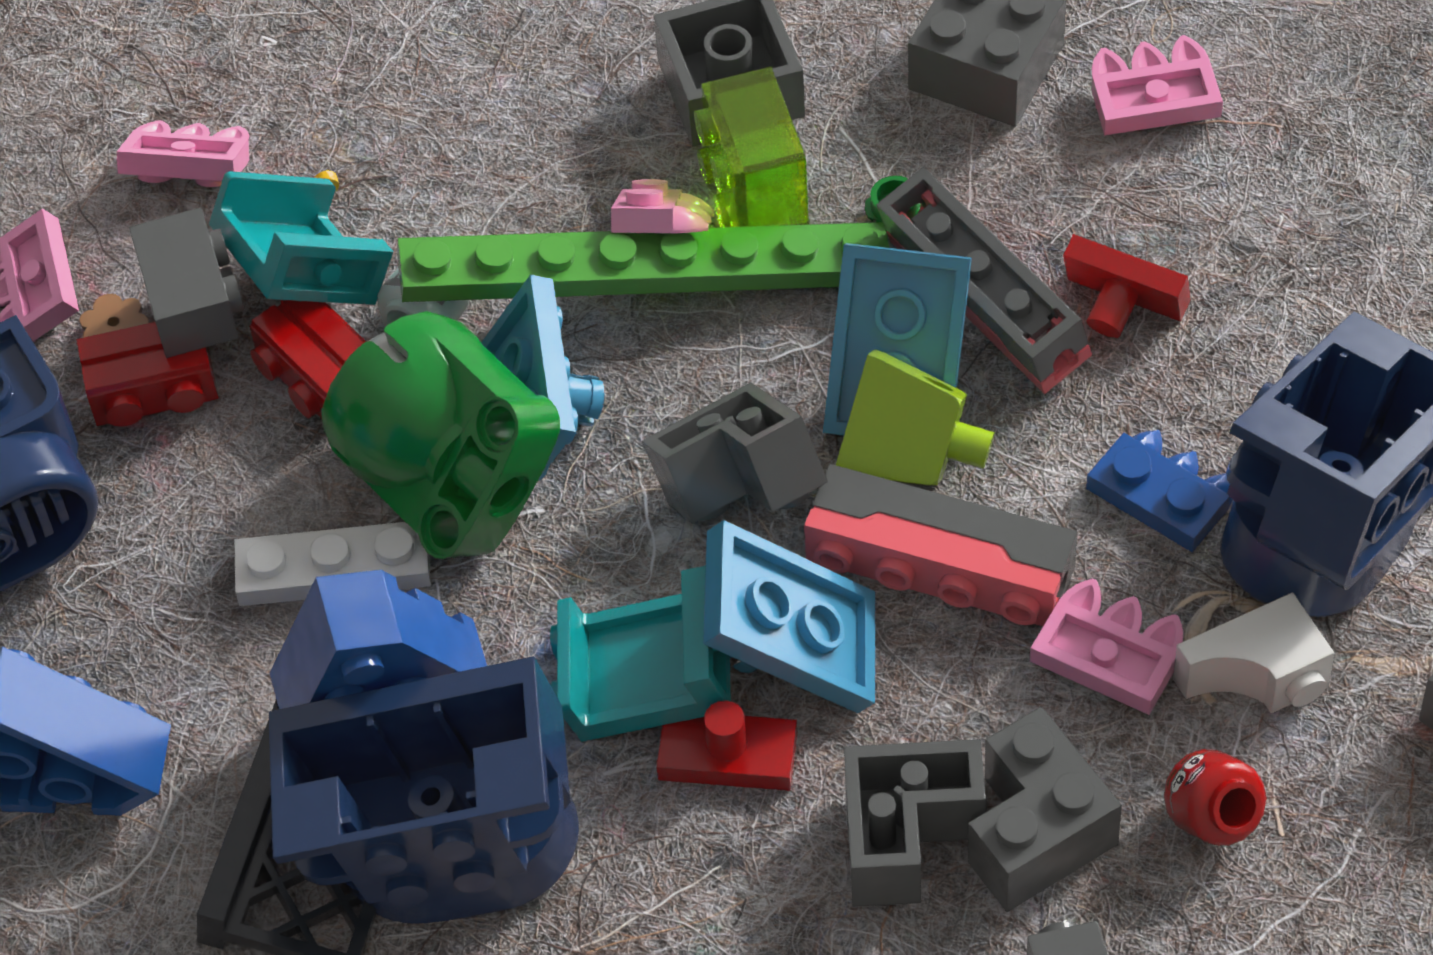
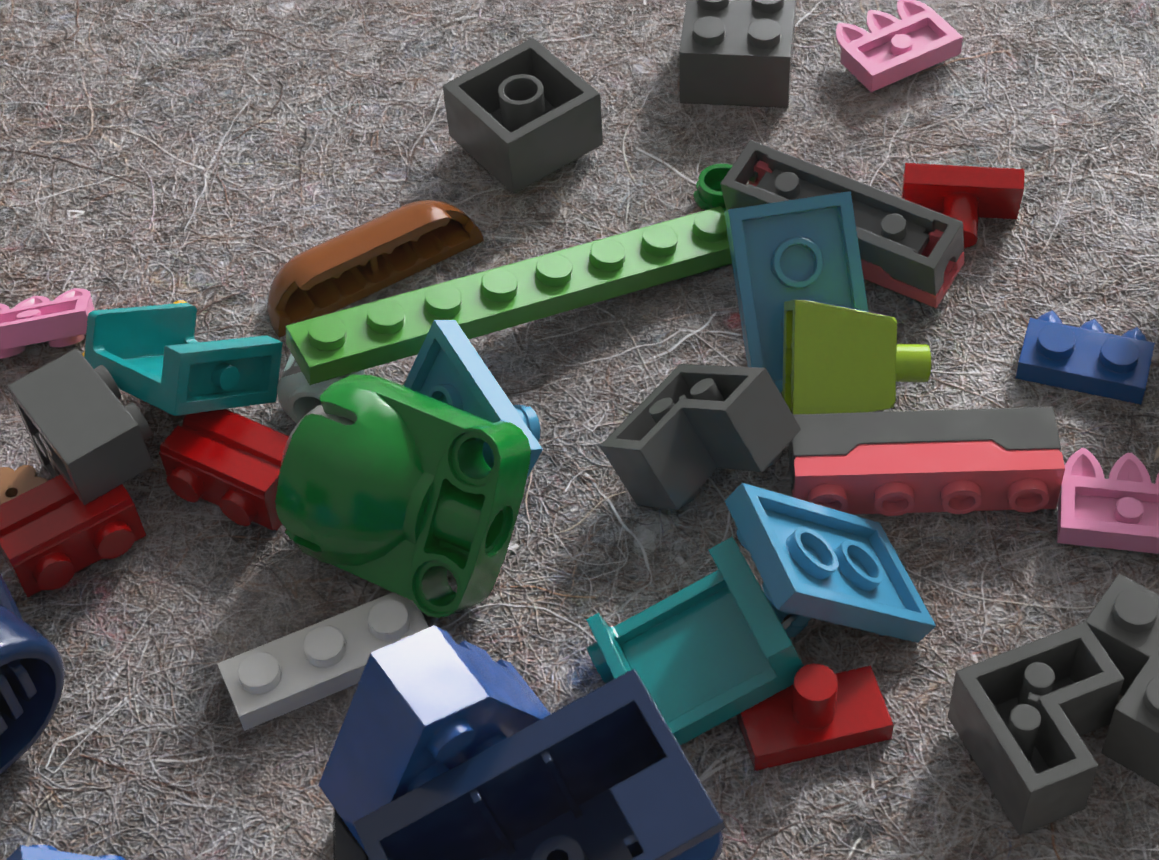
camera: 20 degrees left, 5 degrees down
plate [611,179,714,233] -> none
clear neon green brick [694,67,809,227] -> none
none -> dark orange brick [267,200,484,338]

